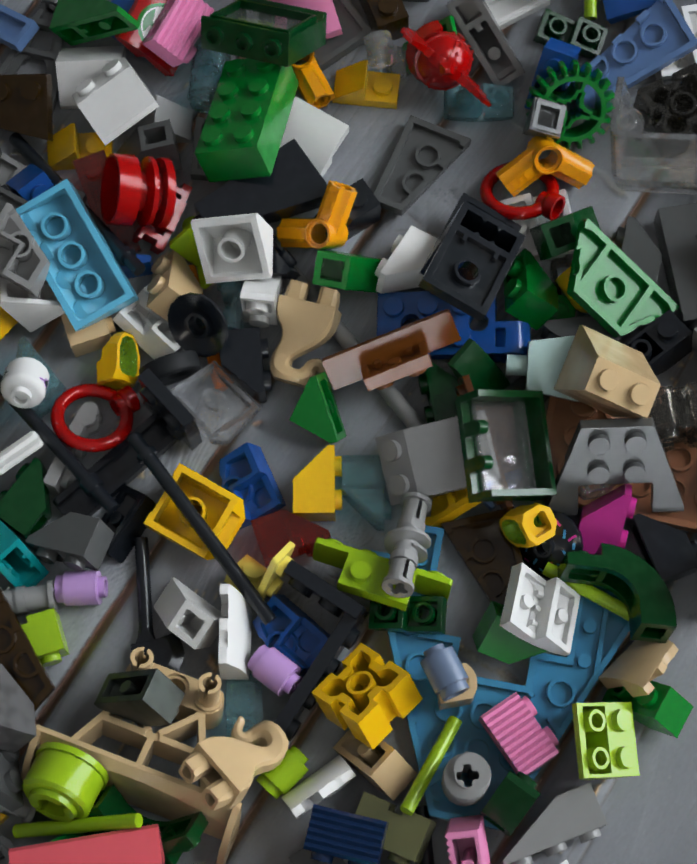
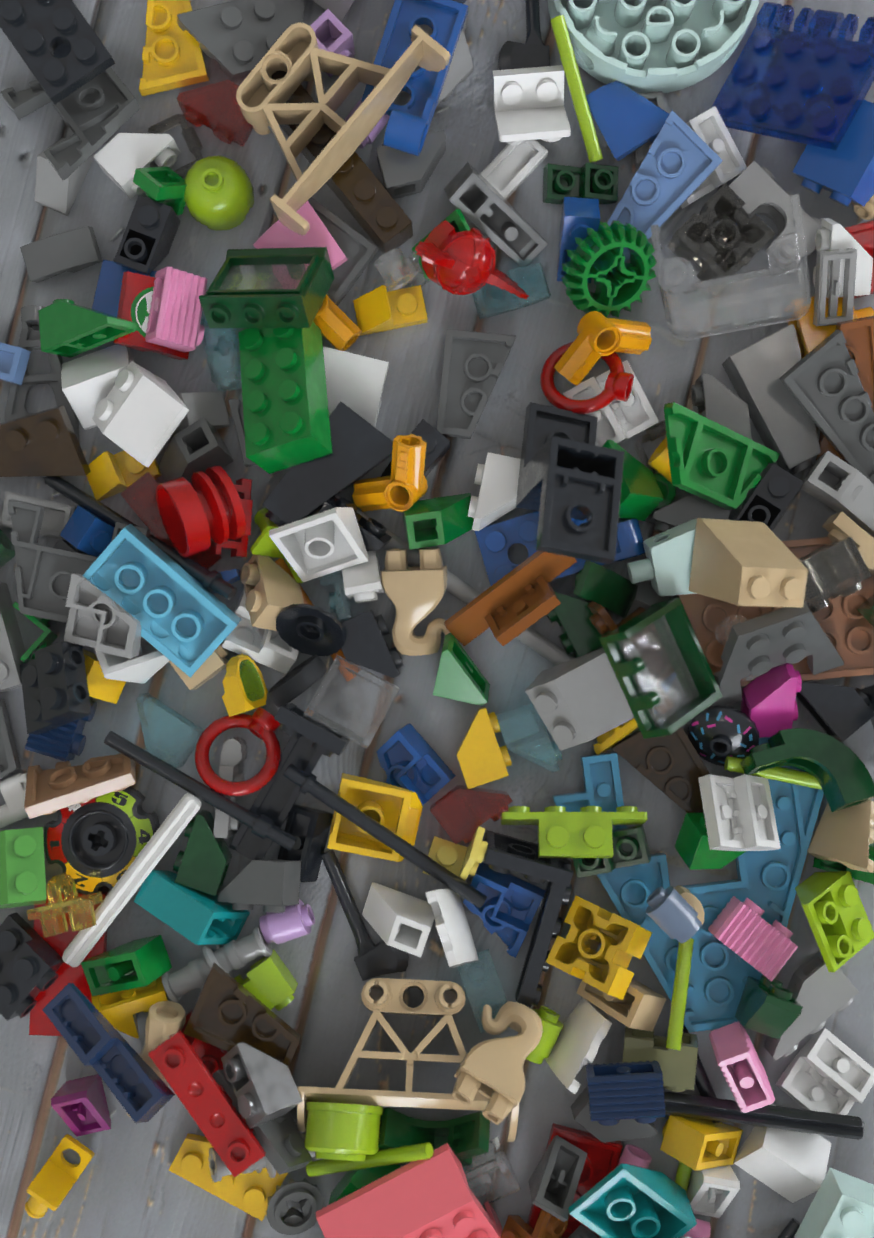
camera: 20 degrees left, 15 degrees up
white head [0,357,50,409] -> none
pearl dark grey slope [94,668,185,727] -> none
lavender brick [247,645,302,697] -> none
light grey piece [381,492,432,598] -> none
light grey piece [441,751,492,806] -> none
yellow rock [500,503,557,548] -> none
dark grey slope [522,97,567,139] -> none
dark green slope [529,206,601,261] -> none

